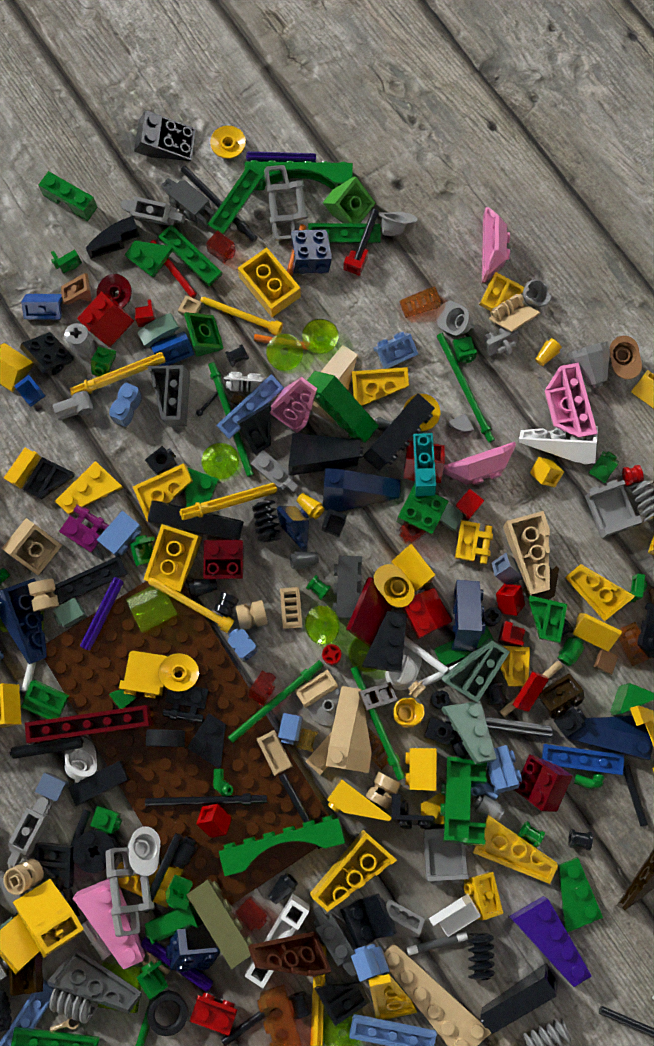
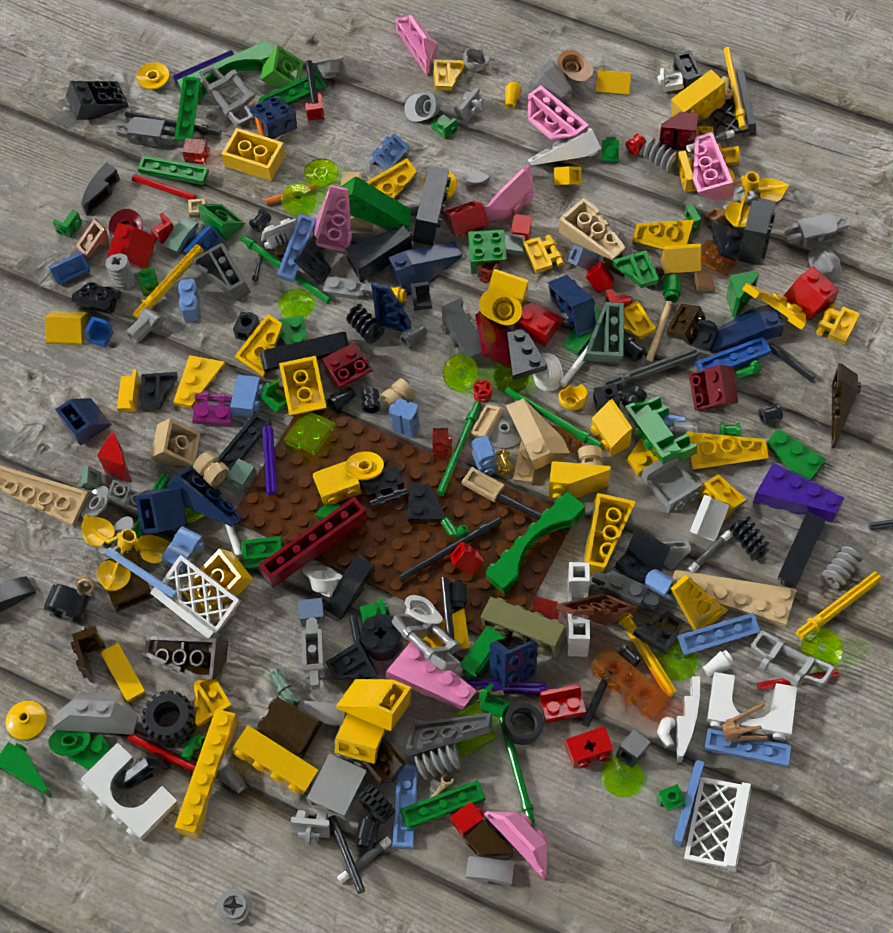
camera: 25 degrees left, 15 degrees down
tan wheel [3,859,44,895] -> none
black axle [9,736,84,759] -> none
green arch [38,171,98,221] -> none
white axle [82,920,112,961] -> none
light grey hinge [121,197,186,226] -> none
green wing [124,241,174,278] -> none
black tyre [146,729,185,747] -> none
yellow piece [148,578,234,633] -> none
green bracket [165,875,193,910] -> none
yellow axle [179,483,277,521] -> none
yellow piece [200,297,284,337] -> none
black cone [268,873,298,904] -> none
tan slope [280,587,302,629] -> none
green bush [306,575,331,600] -> none
slope [358,682,398,711] -> none
black bracket [392,794,437,829] -> none
clear orange slope [399,286,441,318] -> none
white bar [404,636,449,675] -> none
tan plate [408,681,426,699] -> none
teal slope [413,433,436,496] -> none
black bush [430,690,450,709] -> none
green bar [436,333,495,443] -> none
sand green wing [441,701,497,764] -> none
black bush [482,607,502,627] -> none
medium blue brick [487,745,522,794] -> none
tan hinge [489,294,541,332] -> none
red tile [512,672,549,712] -> none
light grey panel [585,480,642,538] -> none

